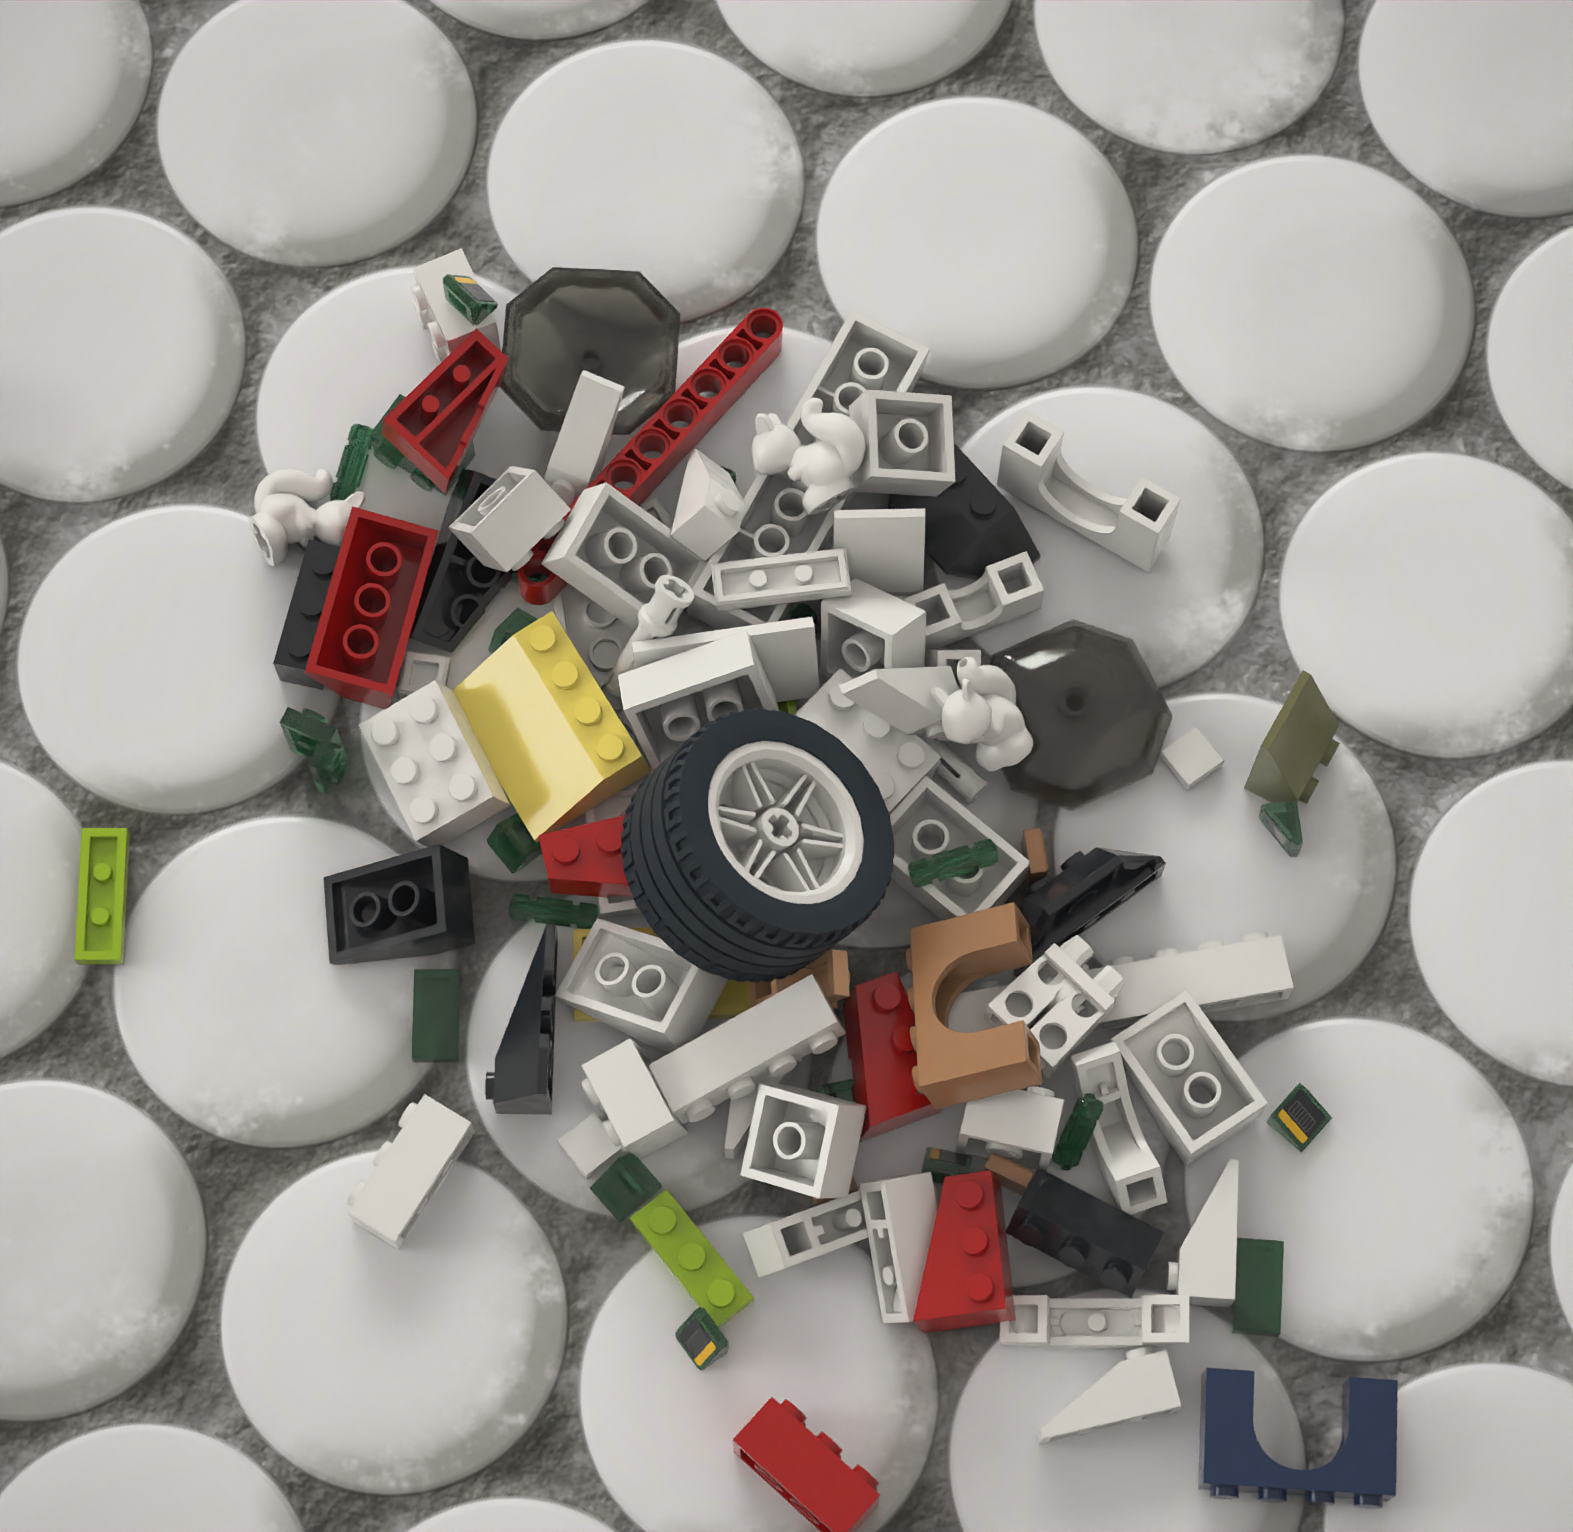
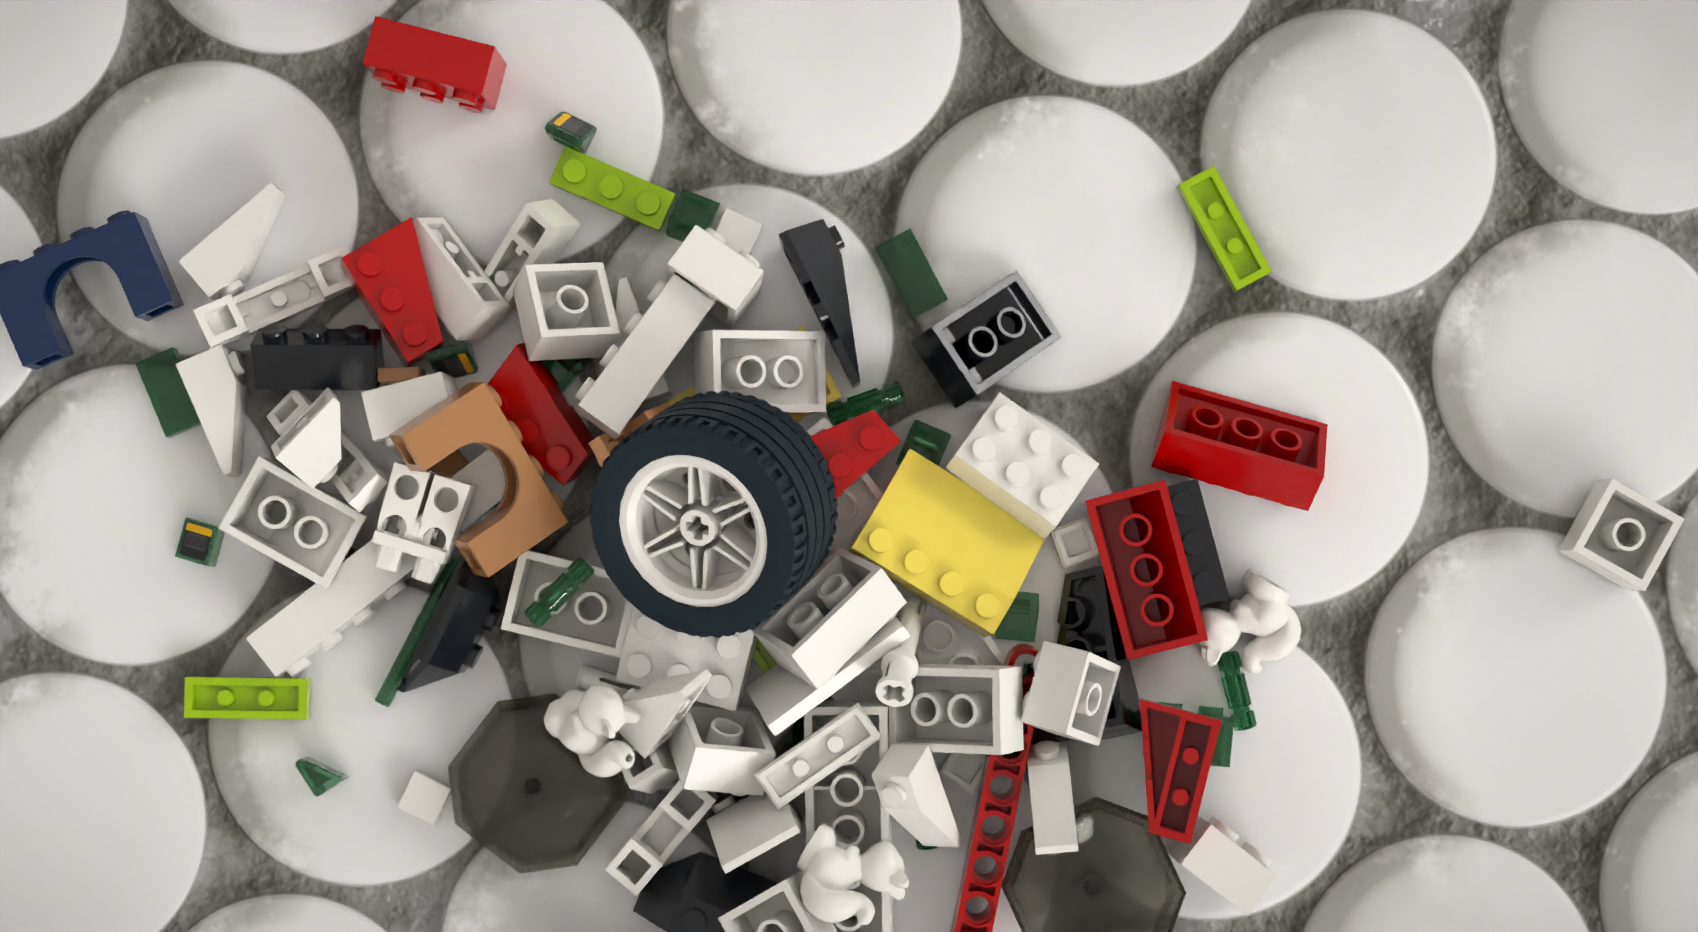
camera: 155 degrees right, 15 degrees up
clear green bracket [280,707,349,794] -> none
white brick [347,1094,475,1250] -> none
clear green slope [442,274,498,326] -> none
medium nougat tile [1021,828,1049,886] -> none
clear green axle [1052,1093,1104,1171] -> none
olive slope [1244,670,1340,813] -> none
none -> lime plate [184,676,311,719]
none -> white slope [271,387,341,489]
none -> clear green bar [375,557,459,707]
none -> red slope [1151,381,1328,511]

